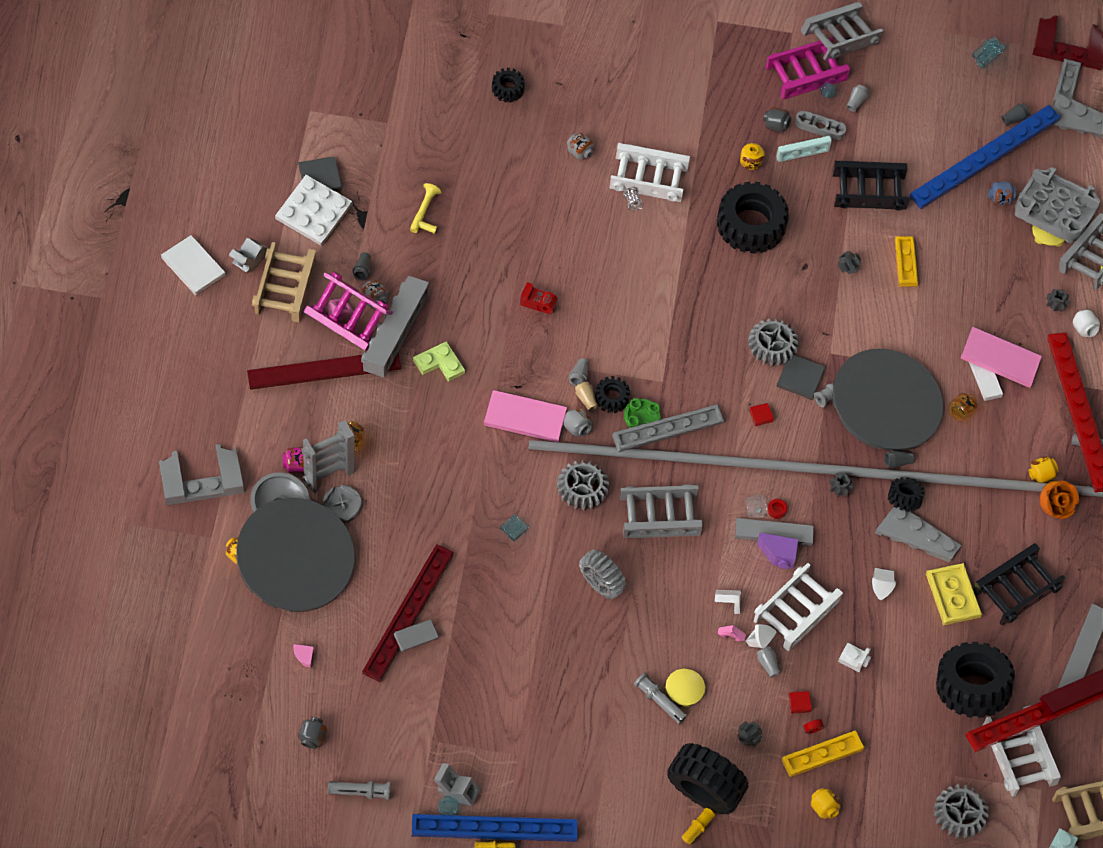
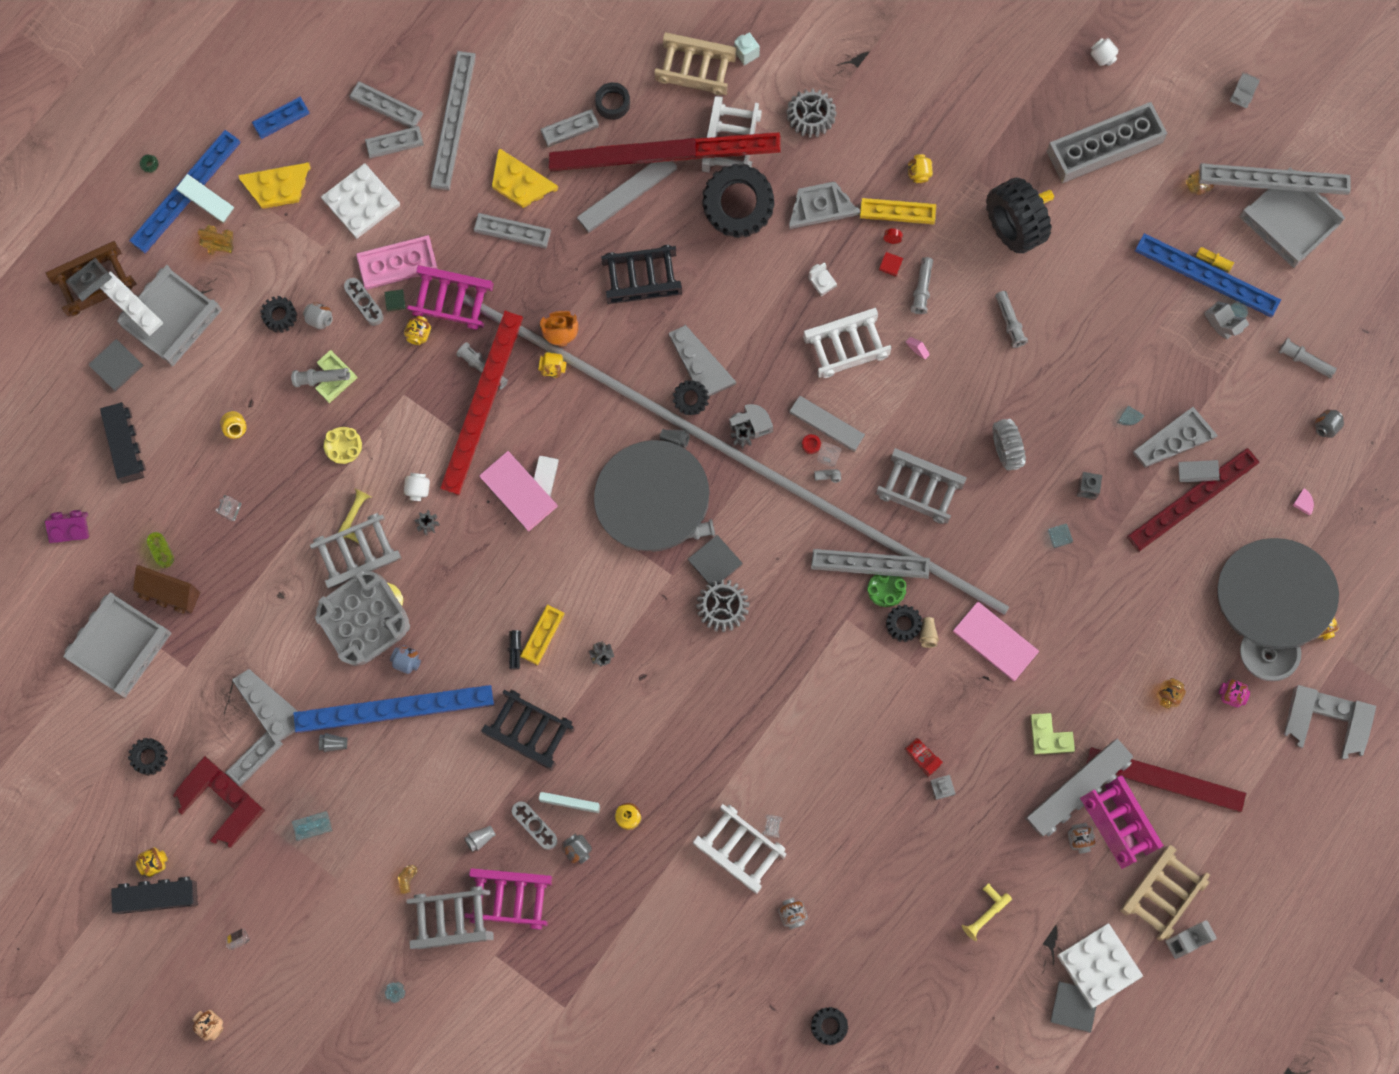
camera: 145 degrees left, 15 degrees up
white tile [161,235,225,296] -> none
light grey fence [301,420,354,492] -> none
light grey tile [323,485,362,522] -> none
dark grey cone [352,252,371,280] -> none
light grey gear [557,460,609,511] -> none
light grey head [564,408,592,437] -> none
light grey cone [569,359,589,387] -> none
light yellow dish [665,669,705,708] -> none
white tile [715,589,741,614] -> none
black tyre [717,182,789,254] -> none
dark grey gear [737,721,762,747] -> none
white tile [745,624,776,648] -> none
red tile [749,403,774,426] -> none
light grey cone [756,646,781,678] -> none
medium lavender slope [757,533,798,569] -> none
clear light blue plate [819,83,837,98] -> none
white tile [872,568,896,600] -> none
light yellow tile [926,563,982,625] -> none
clear yellow head [949,393,978,421] -> none
none -> clear yellow arm [398,865,418,894]
none -> black axle [507,630,523,670]
none -> light grey brick [729,404,773,438]
none -> light grey wing [789,182,860,229]
none -> light grey arm [814,469,841,483]
none -> light grey pin [910,257,933,314]
none -> light grey tile [930,775,955,800]
none -> dark grey brick [1077,472,1102,500]
none -> clear light blue tile [1117,406,1145,426]
none -> light grey wing [1133,407,1218,468]

